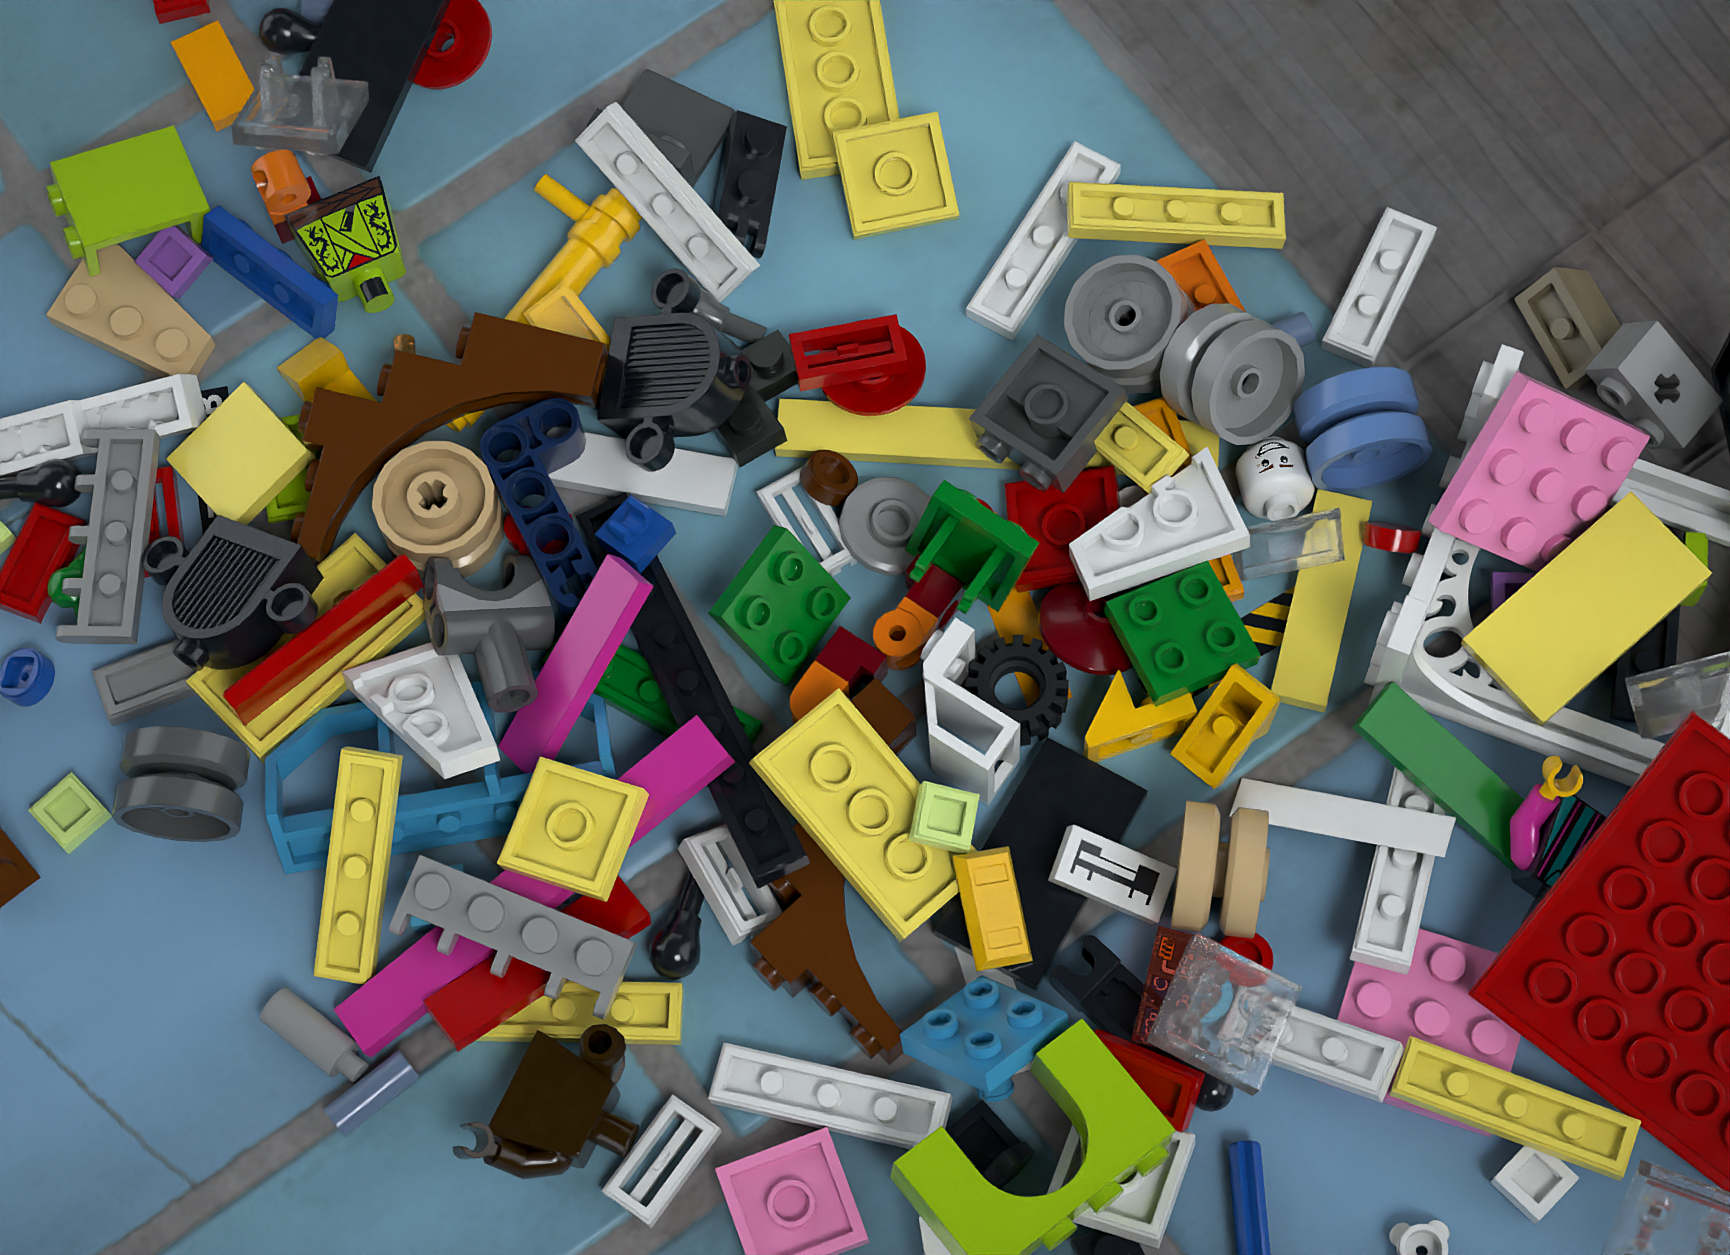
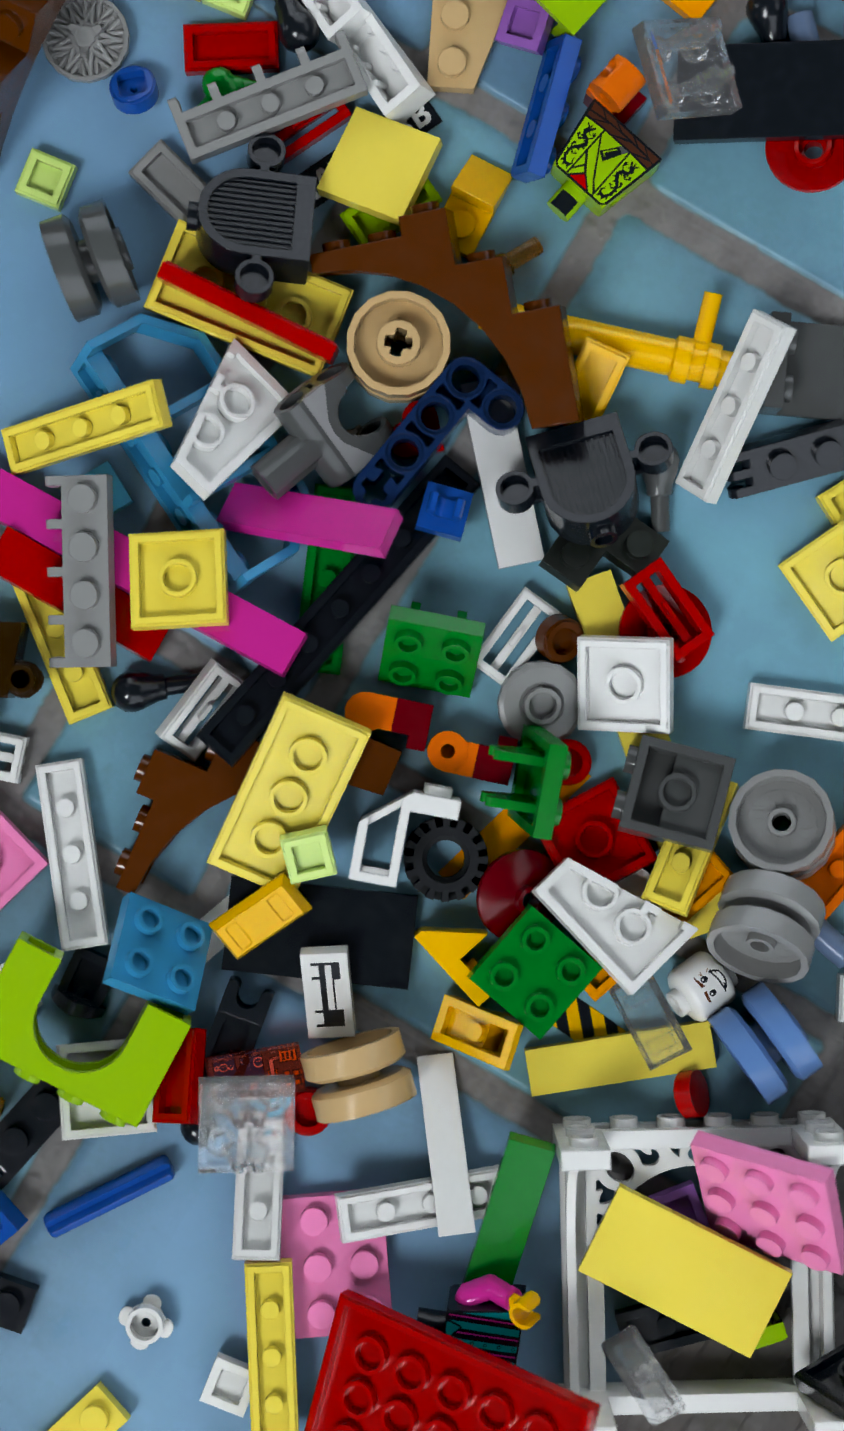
camera: 60 degrees right, 20 degrees up
none -> white tile [577,634,674,734]

